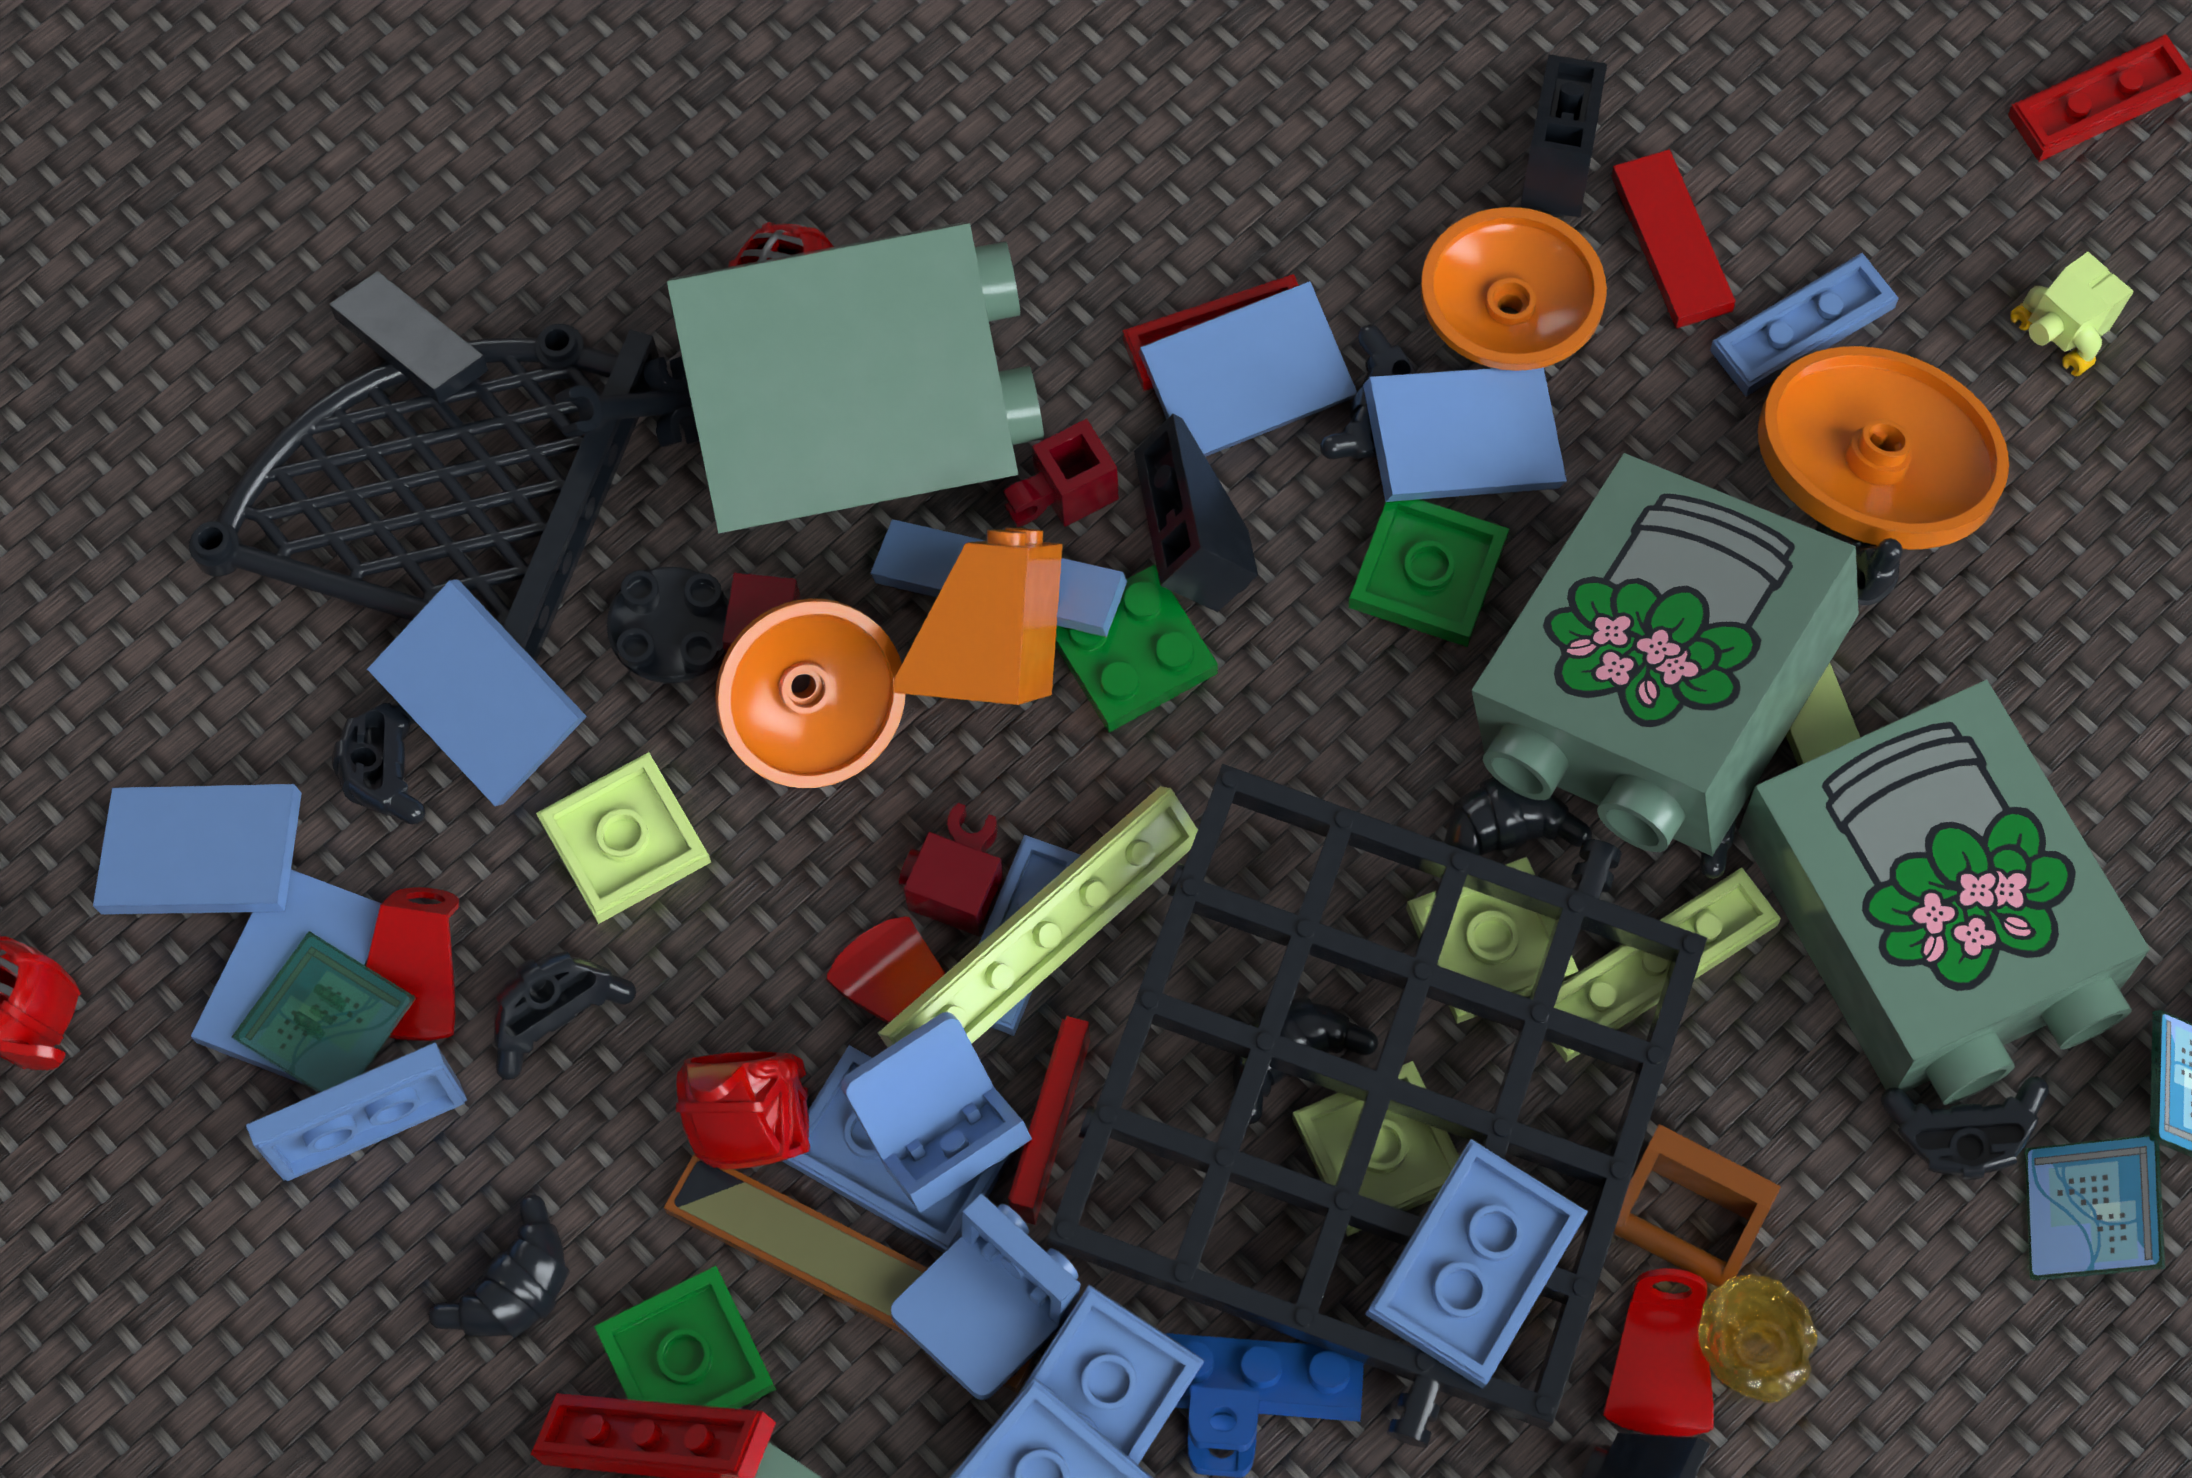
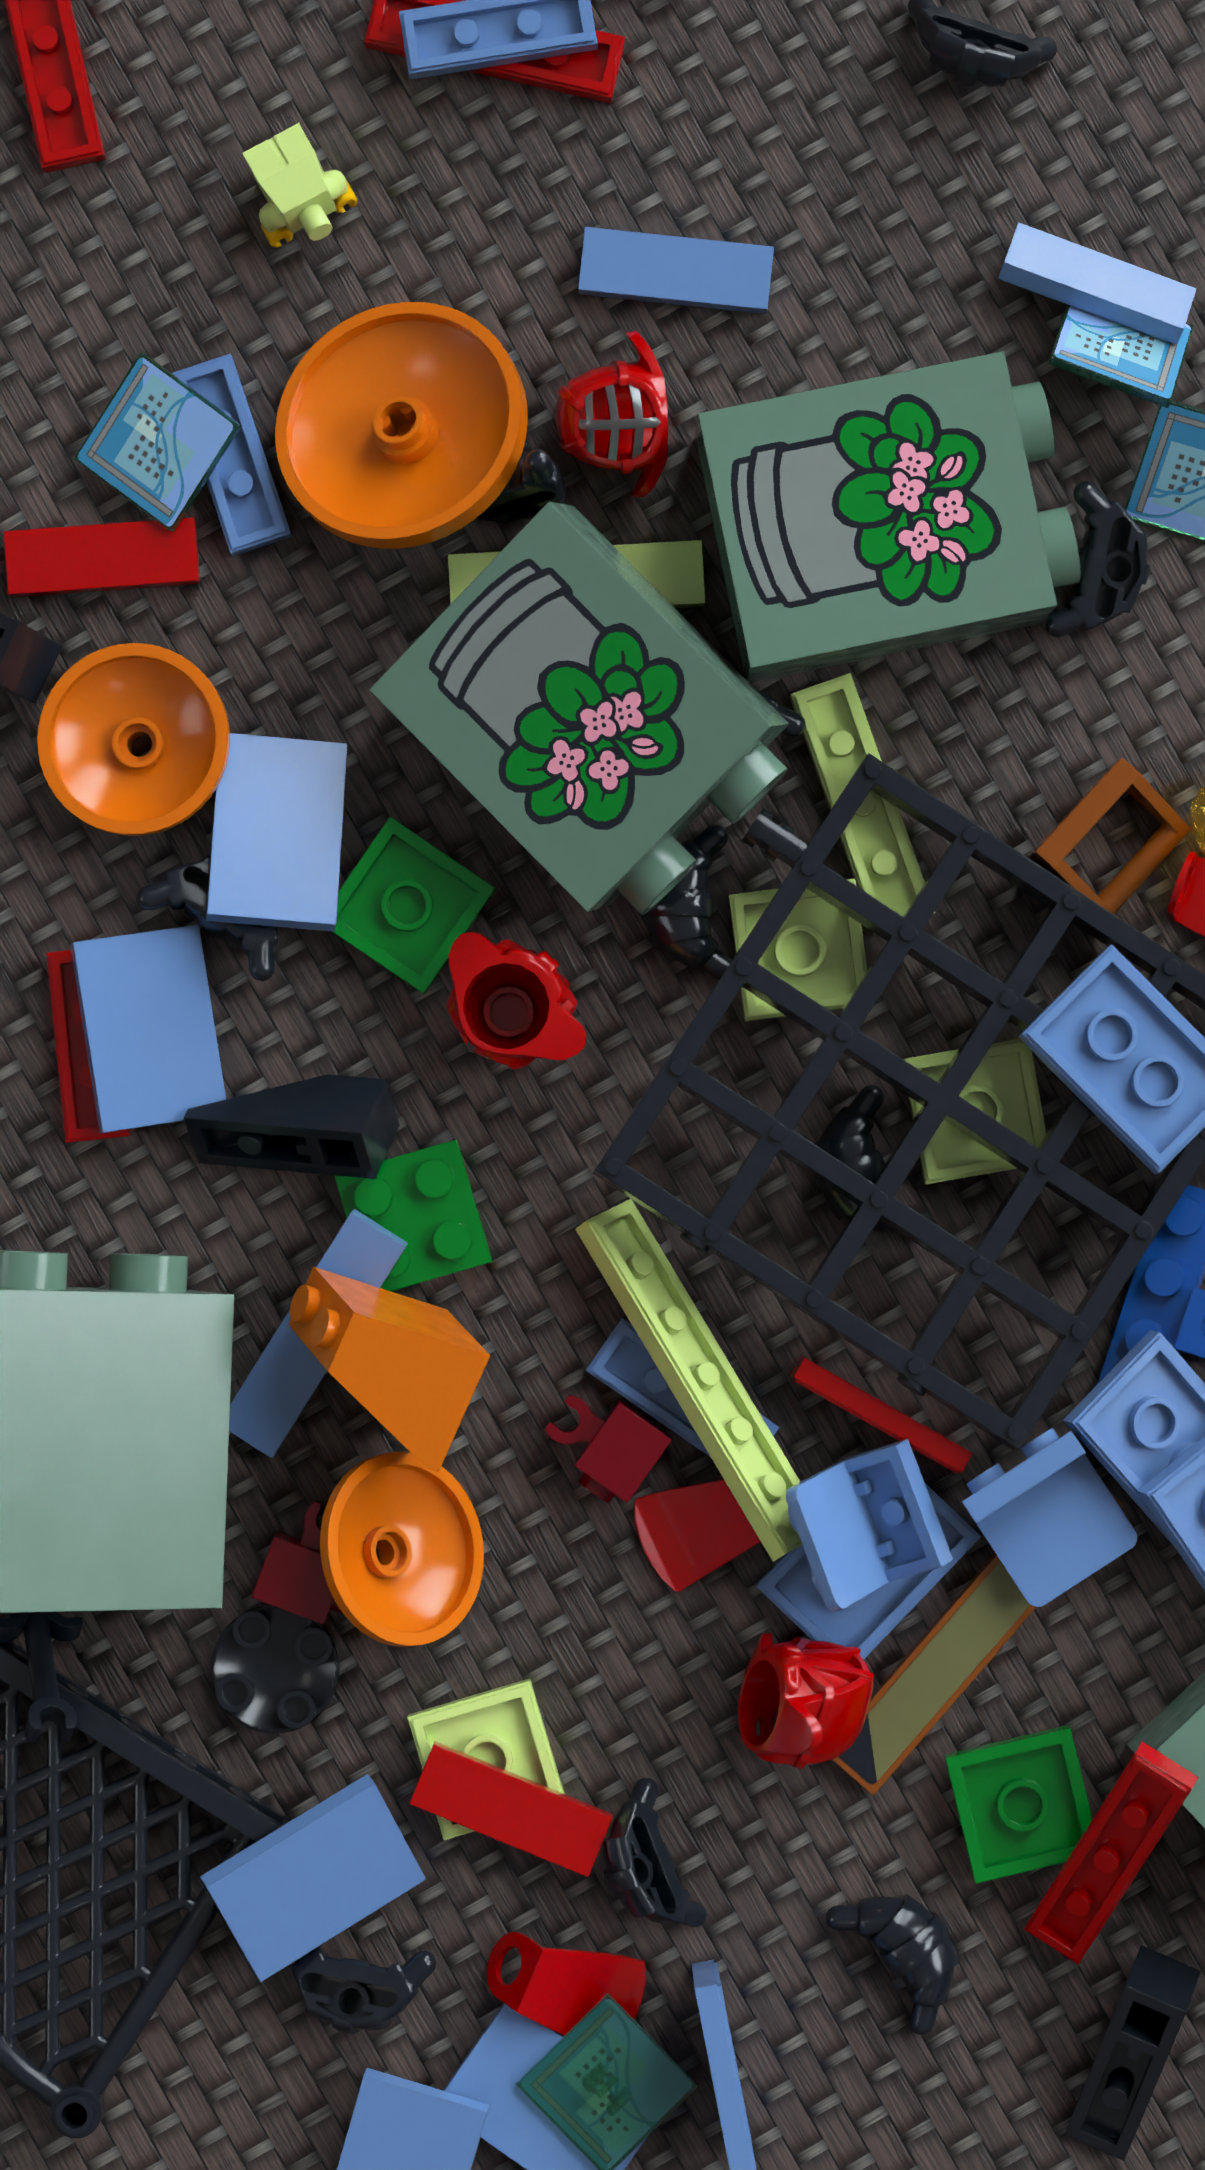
camera: 85 degrees left, 20 degrees up
dark red brick [1003,418,1119,527] -> none
none -> piece [74,352,242,532]
none -> red tile [409,1741,613,1877]
none -> red piece [446,932,587,1070]
none -> red piece [555,330,668,498]
none -> medium blue tile [578,227,774,314]

